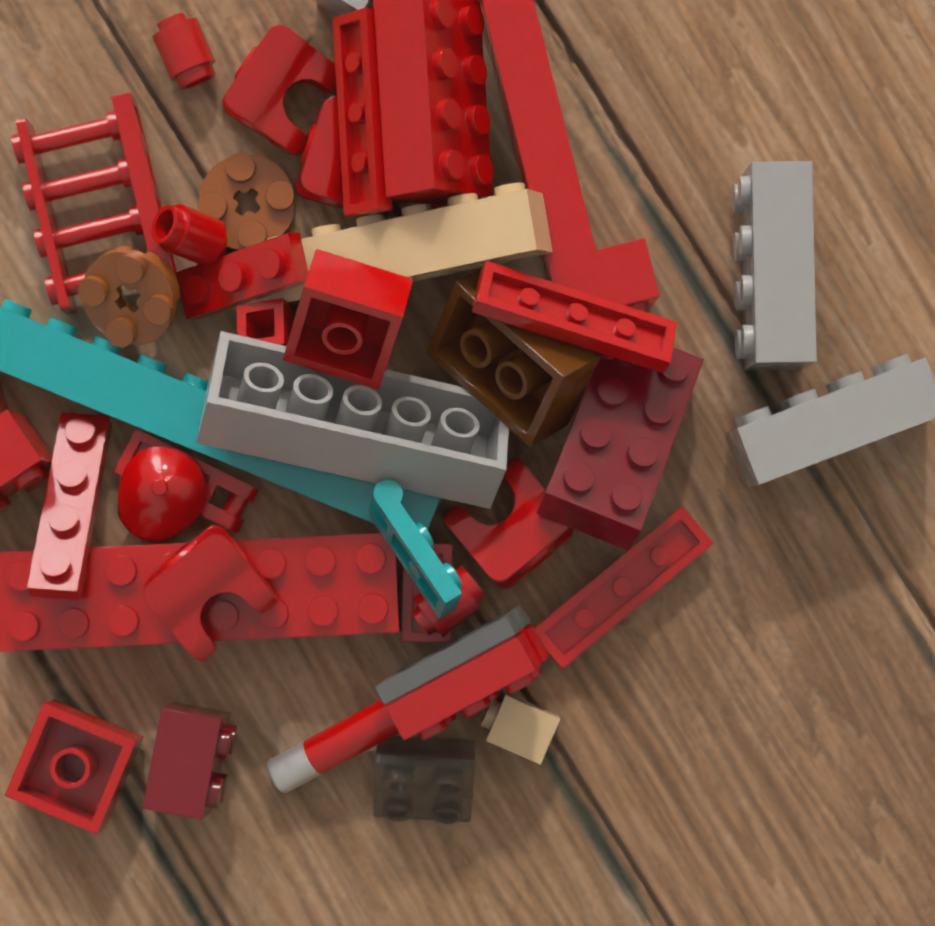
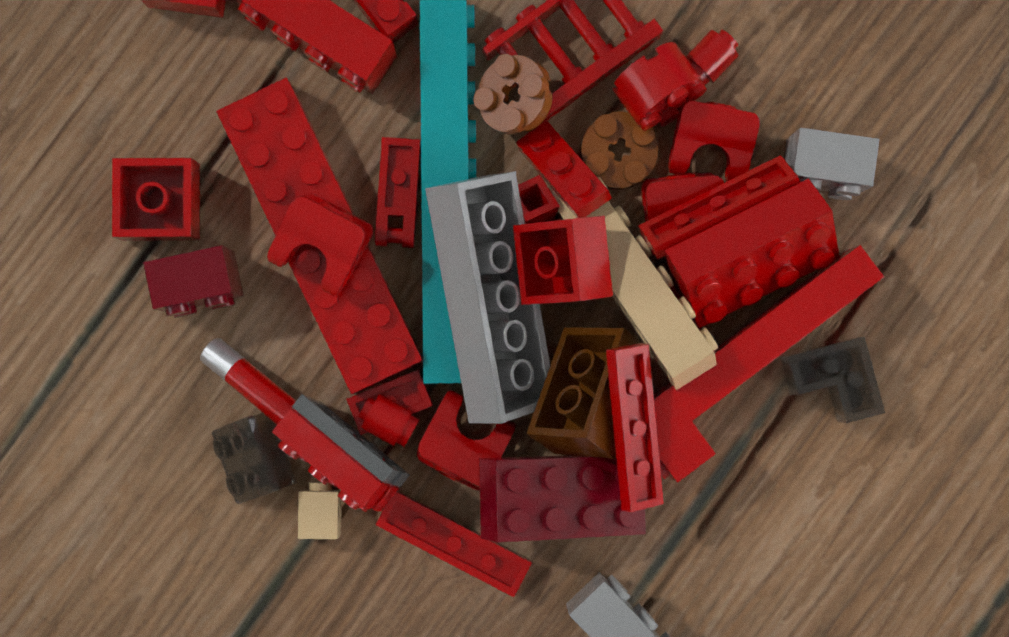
camera: 65 degrees right, 0 degrees up
plate [27,412,112,600] -> none
red hat [118,447,207,543] -> none
red brick [151,204,227,266] -> none
teal plate [369,479,462,620] -> none
light grey brick [732,161,817,371] -> none
none -> red brick [612,42,707,131]
none -> clear smoke brick [780,336,885,423]

